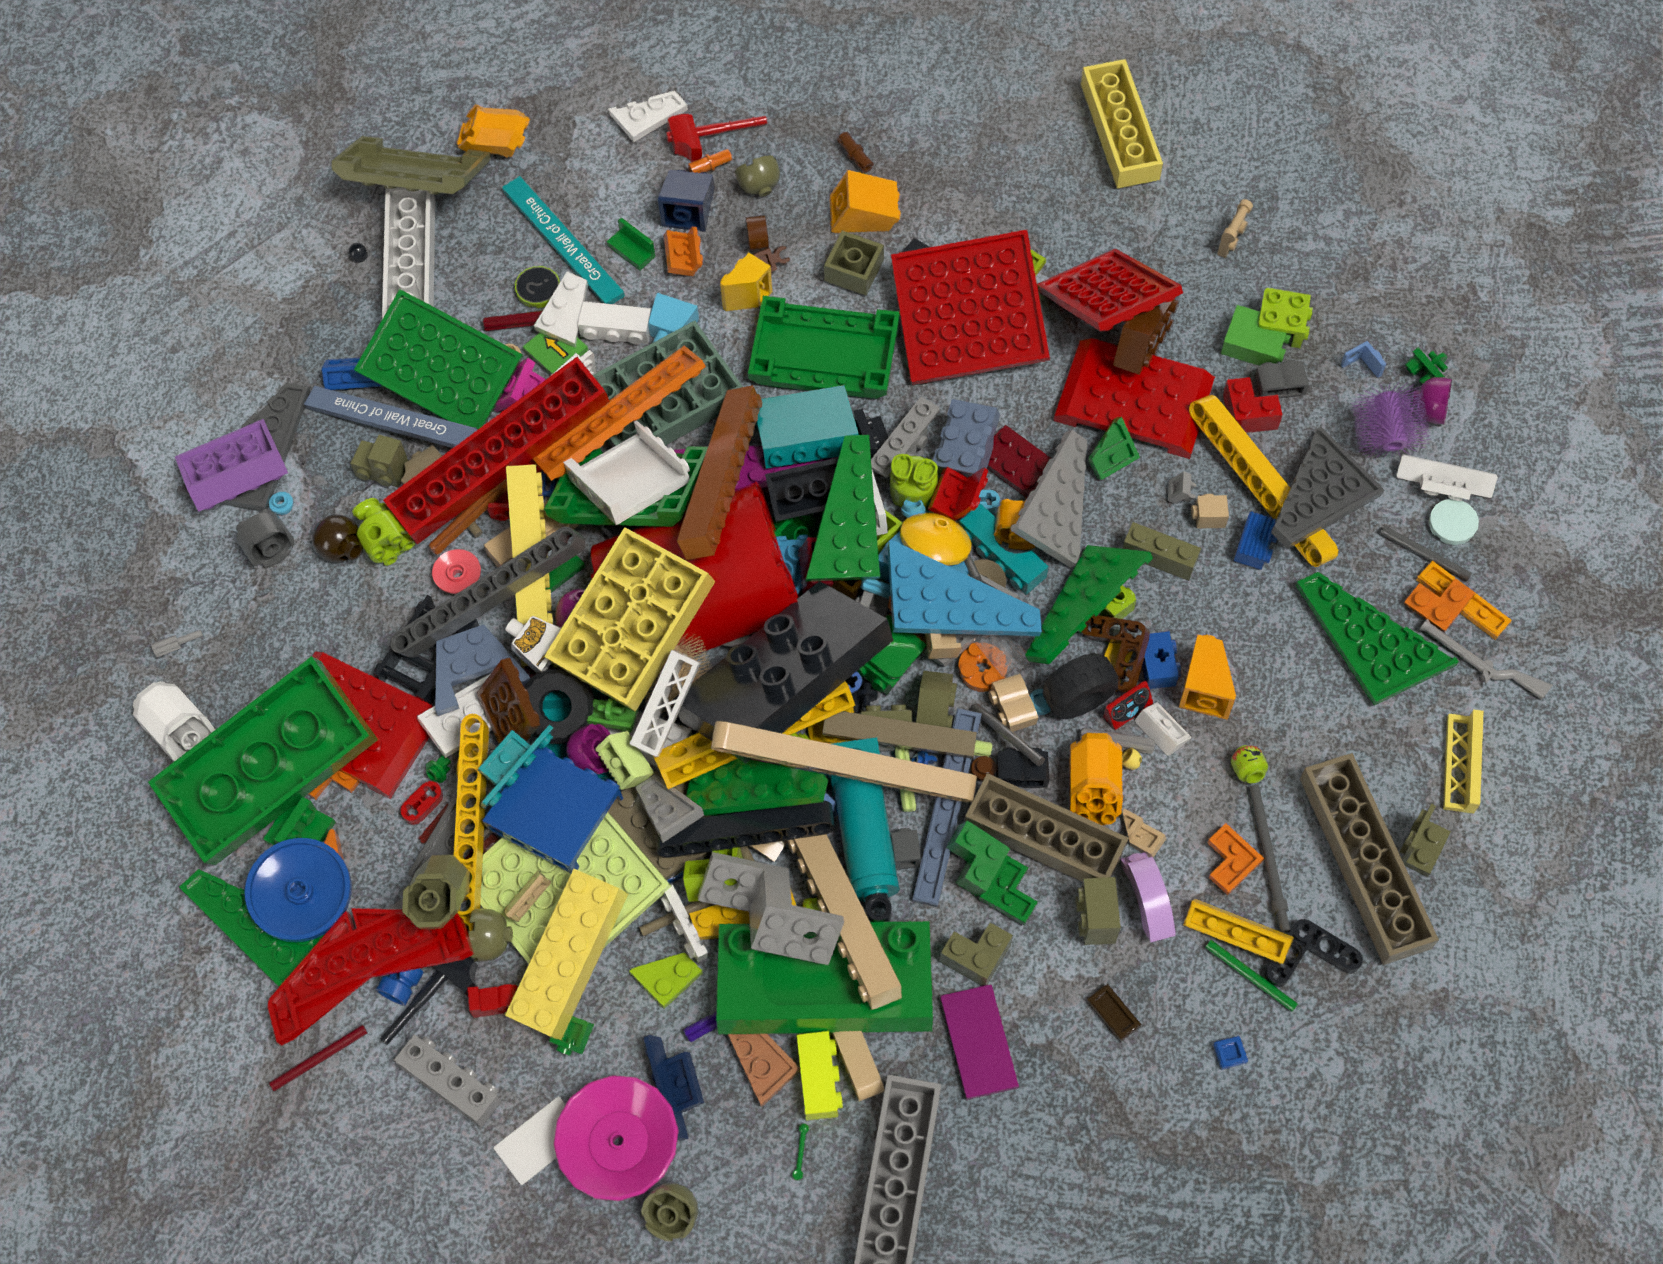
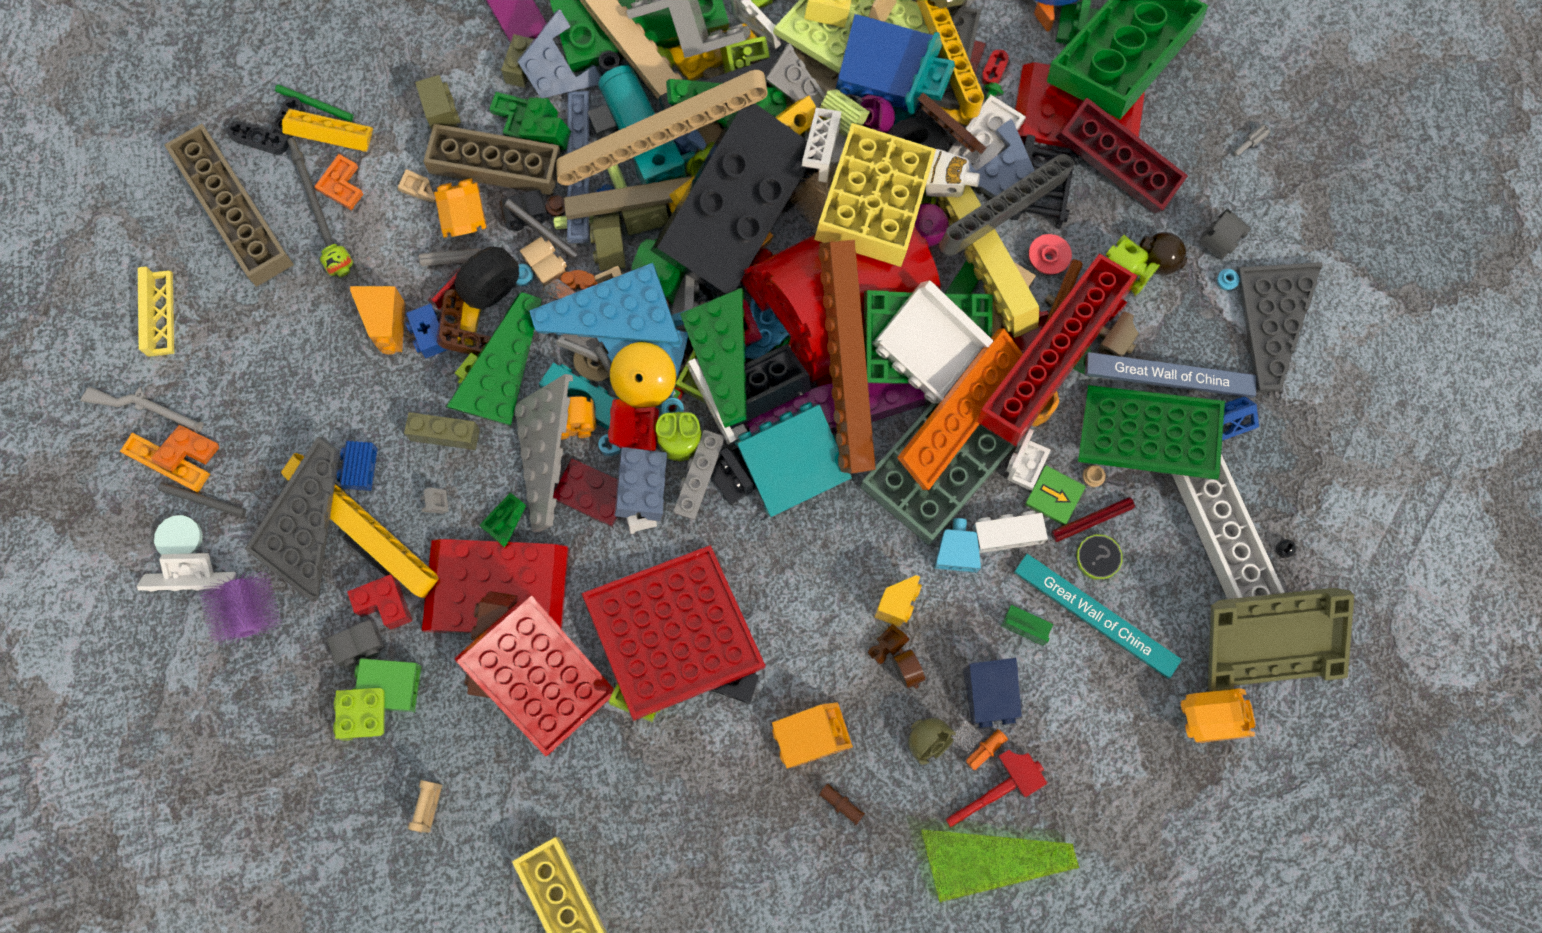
camera: 160 degrees right, 10 degrees up
white brick [133,682,215,761] -> none
medium lavender slope [175,419,288,512] -> none
olive brick [350,434,408,488] -> none
dark pink bracket [494,358,546,412] -> none
white wing [534,272,588,348] -> none
white wing [608,91,688,142] -> none
orange bracket [663,226,703,276] -> none
green slope [748,296,900,399] -> none
olive brick [824,230,884,296] -> none
dark brown tile [1086,983,1142,1043] -> none
lavender arch [1121,852,1176,942] -> none
light yellow hinge [1122,747,1142,770] -> none
white slope [1135,702,1191,756] -> none
tan brick [1191,494,1229,529] -> none
blue tile [1213,1036,1248,1070] -> none
green wing [1296,572,1459,706] -> none
medium blue bracket [1341,341,1386,378] -> none
olive bracket [1399,803,1451,877] -> none
green hips [1405,347,1448,386] -> none
magenta cylinder [1413,377,1452,425] -> none
none -> sand blue wing [517,9,601,98]
none -> clear neon green wing [920,829,1079,902]
none -> clear tile [951,720,983,754]
none -> dark red brick [1055,98,1188,214]

